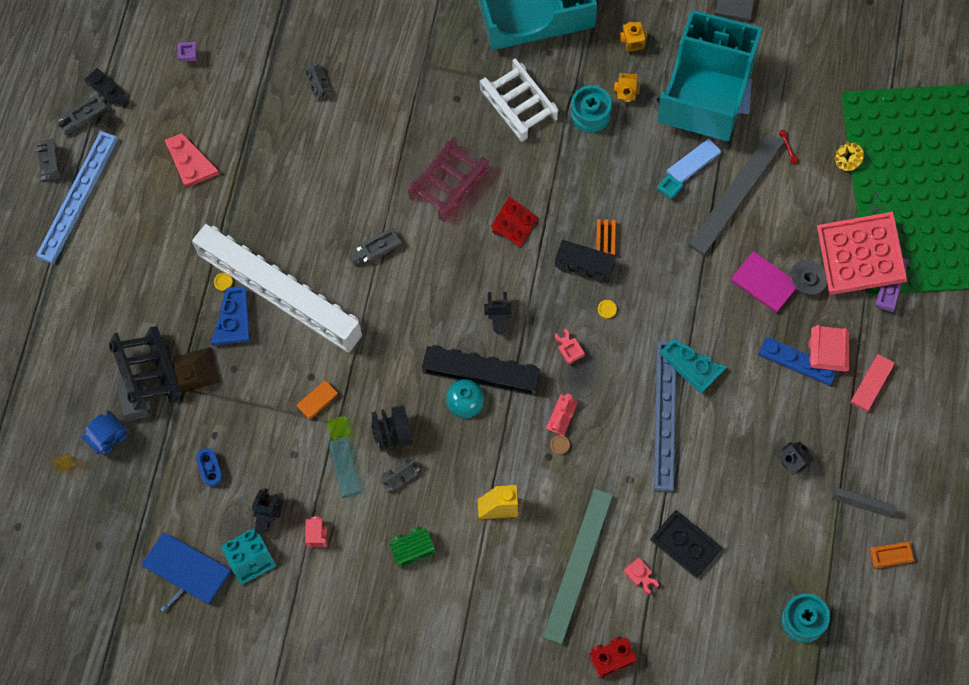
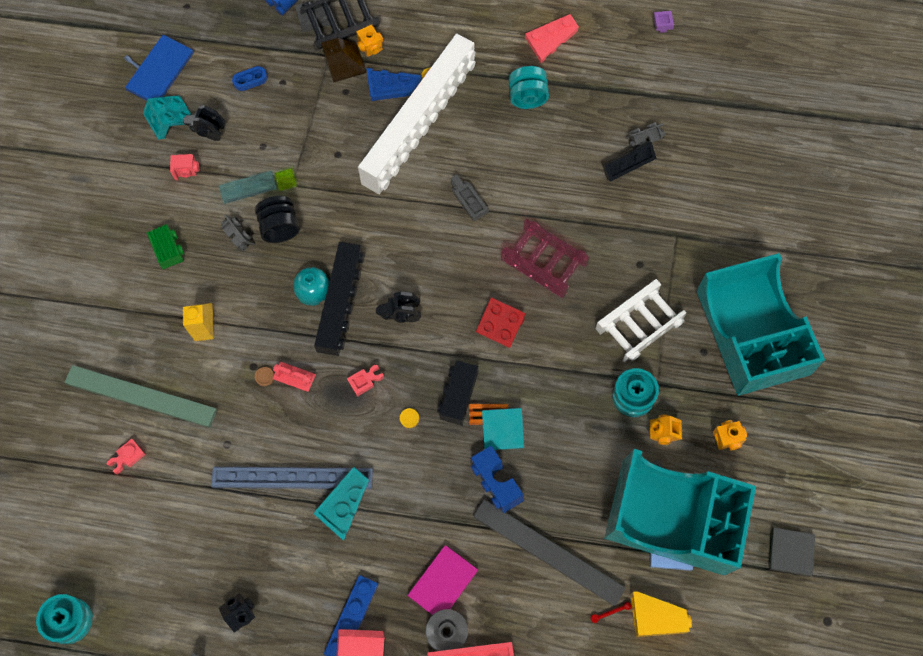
camera: 85 degrees right, 0 degrees up
orange tile [296,380,338,420] -> none
red brick [589,636,637,679] -> none
black tile [650,510,722,579] -> none
teal plate [657,174,683,200] -> none
light blue tile [667,139,721,183] -> none
none -> light orange brick [356,24,384,57]
none -> blue arch [470,446,524,513]
none -> teal tile [482,408,524,450]
none -> teal wheel [508,66,549,109]
none -> black plate [602,141,657,182]
none -> yellow slope [630,592,692,637]

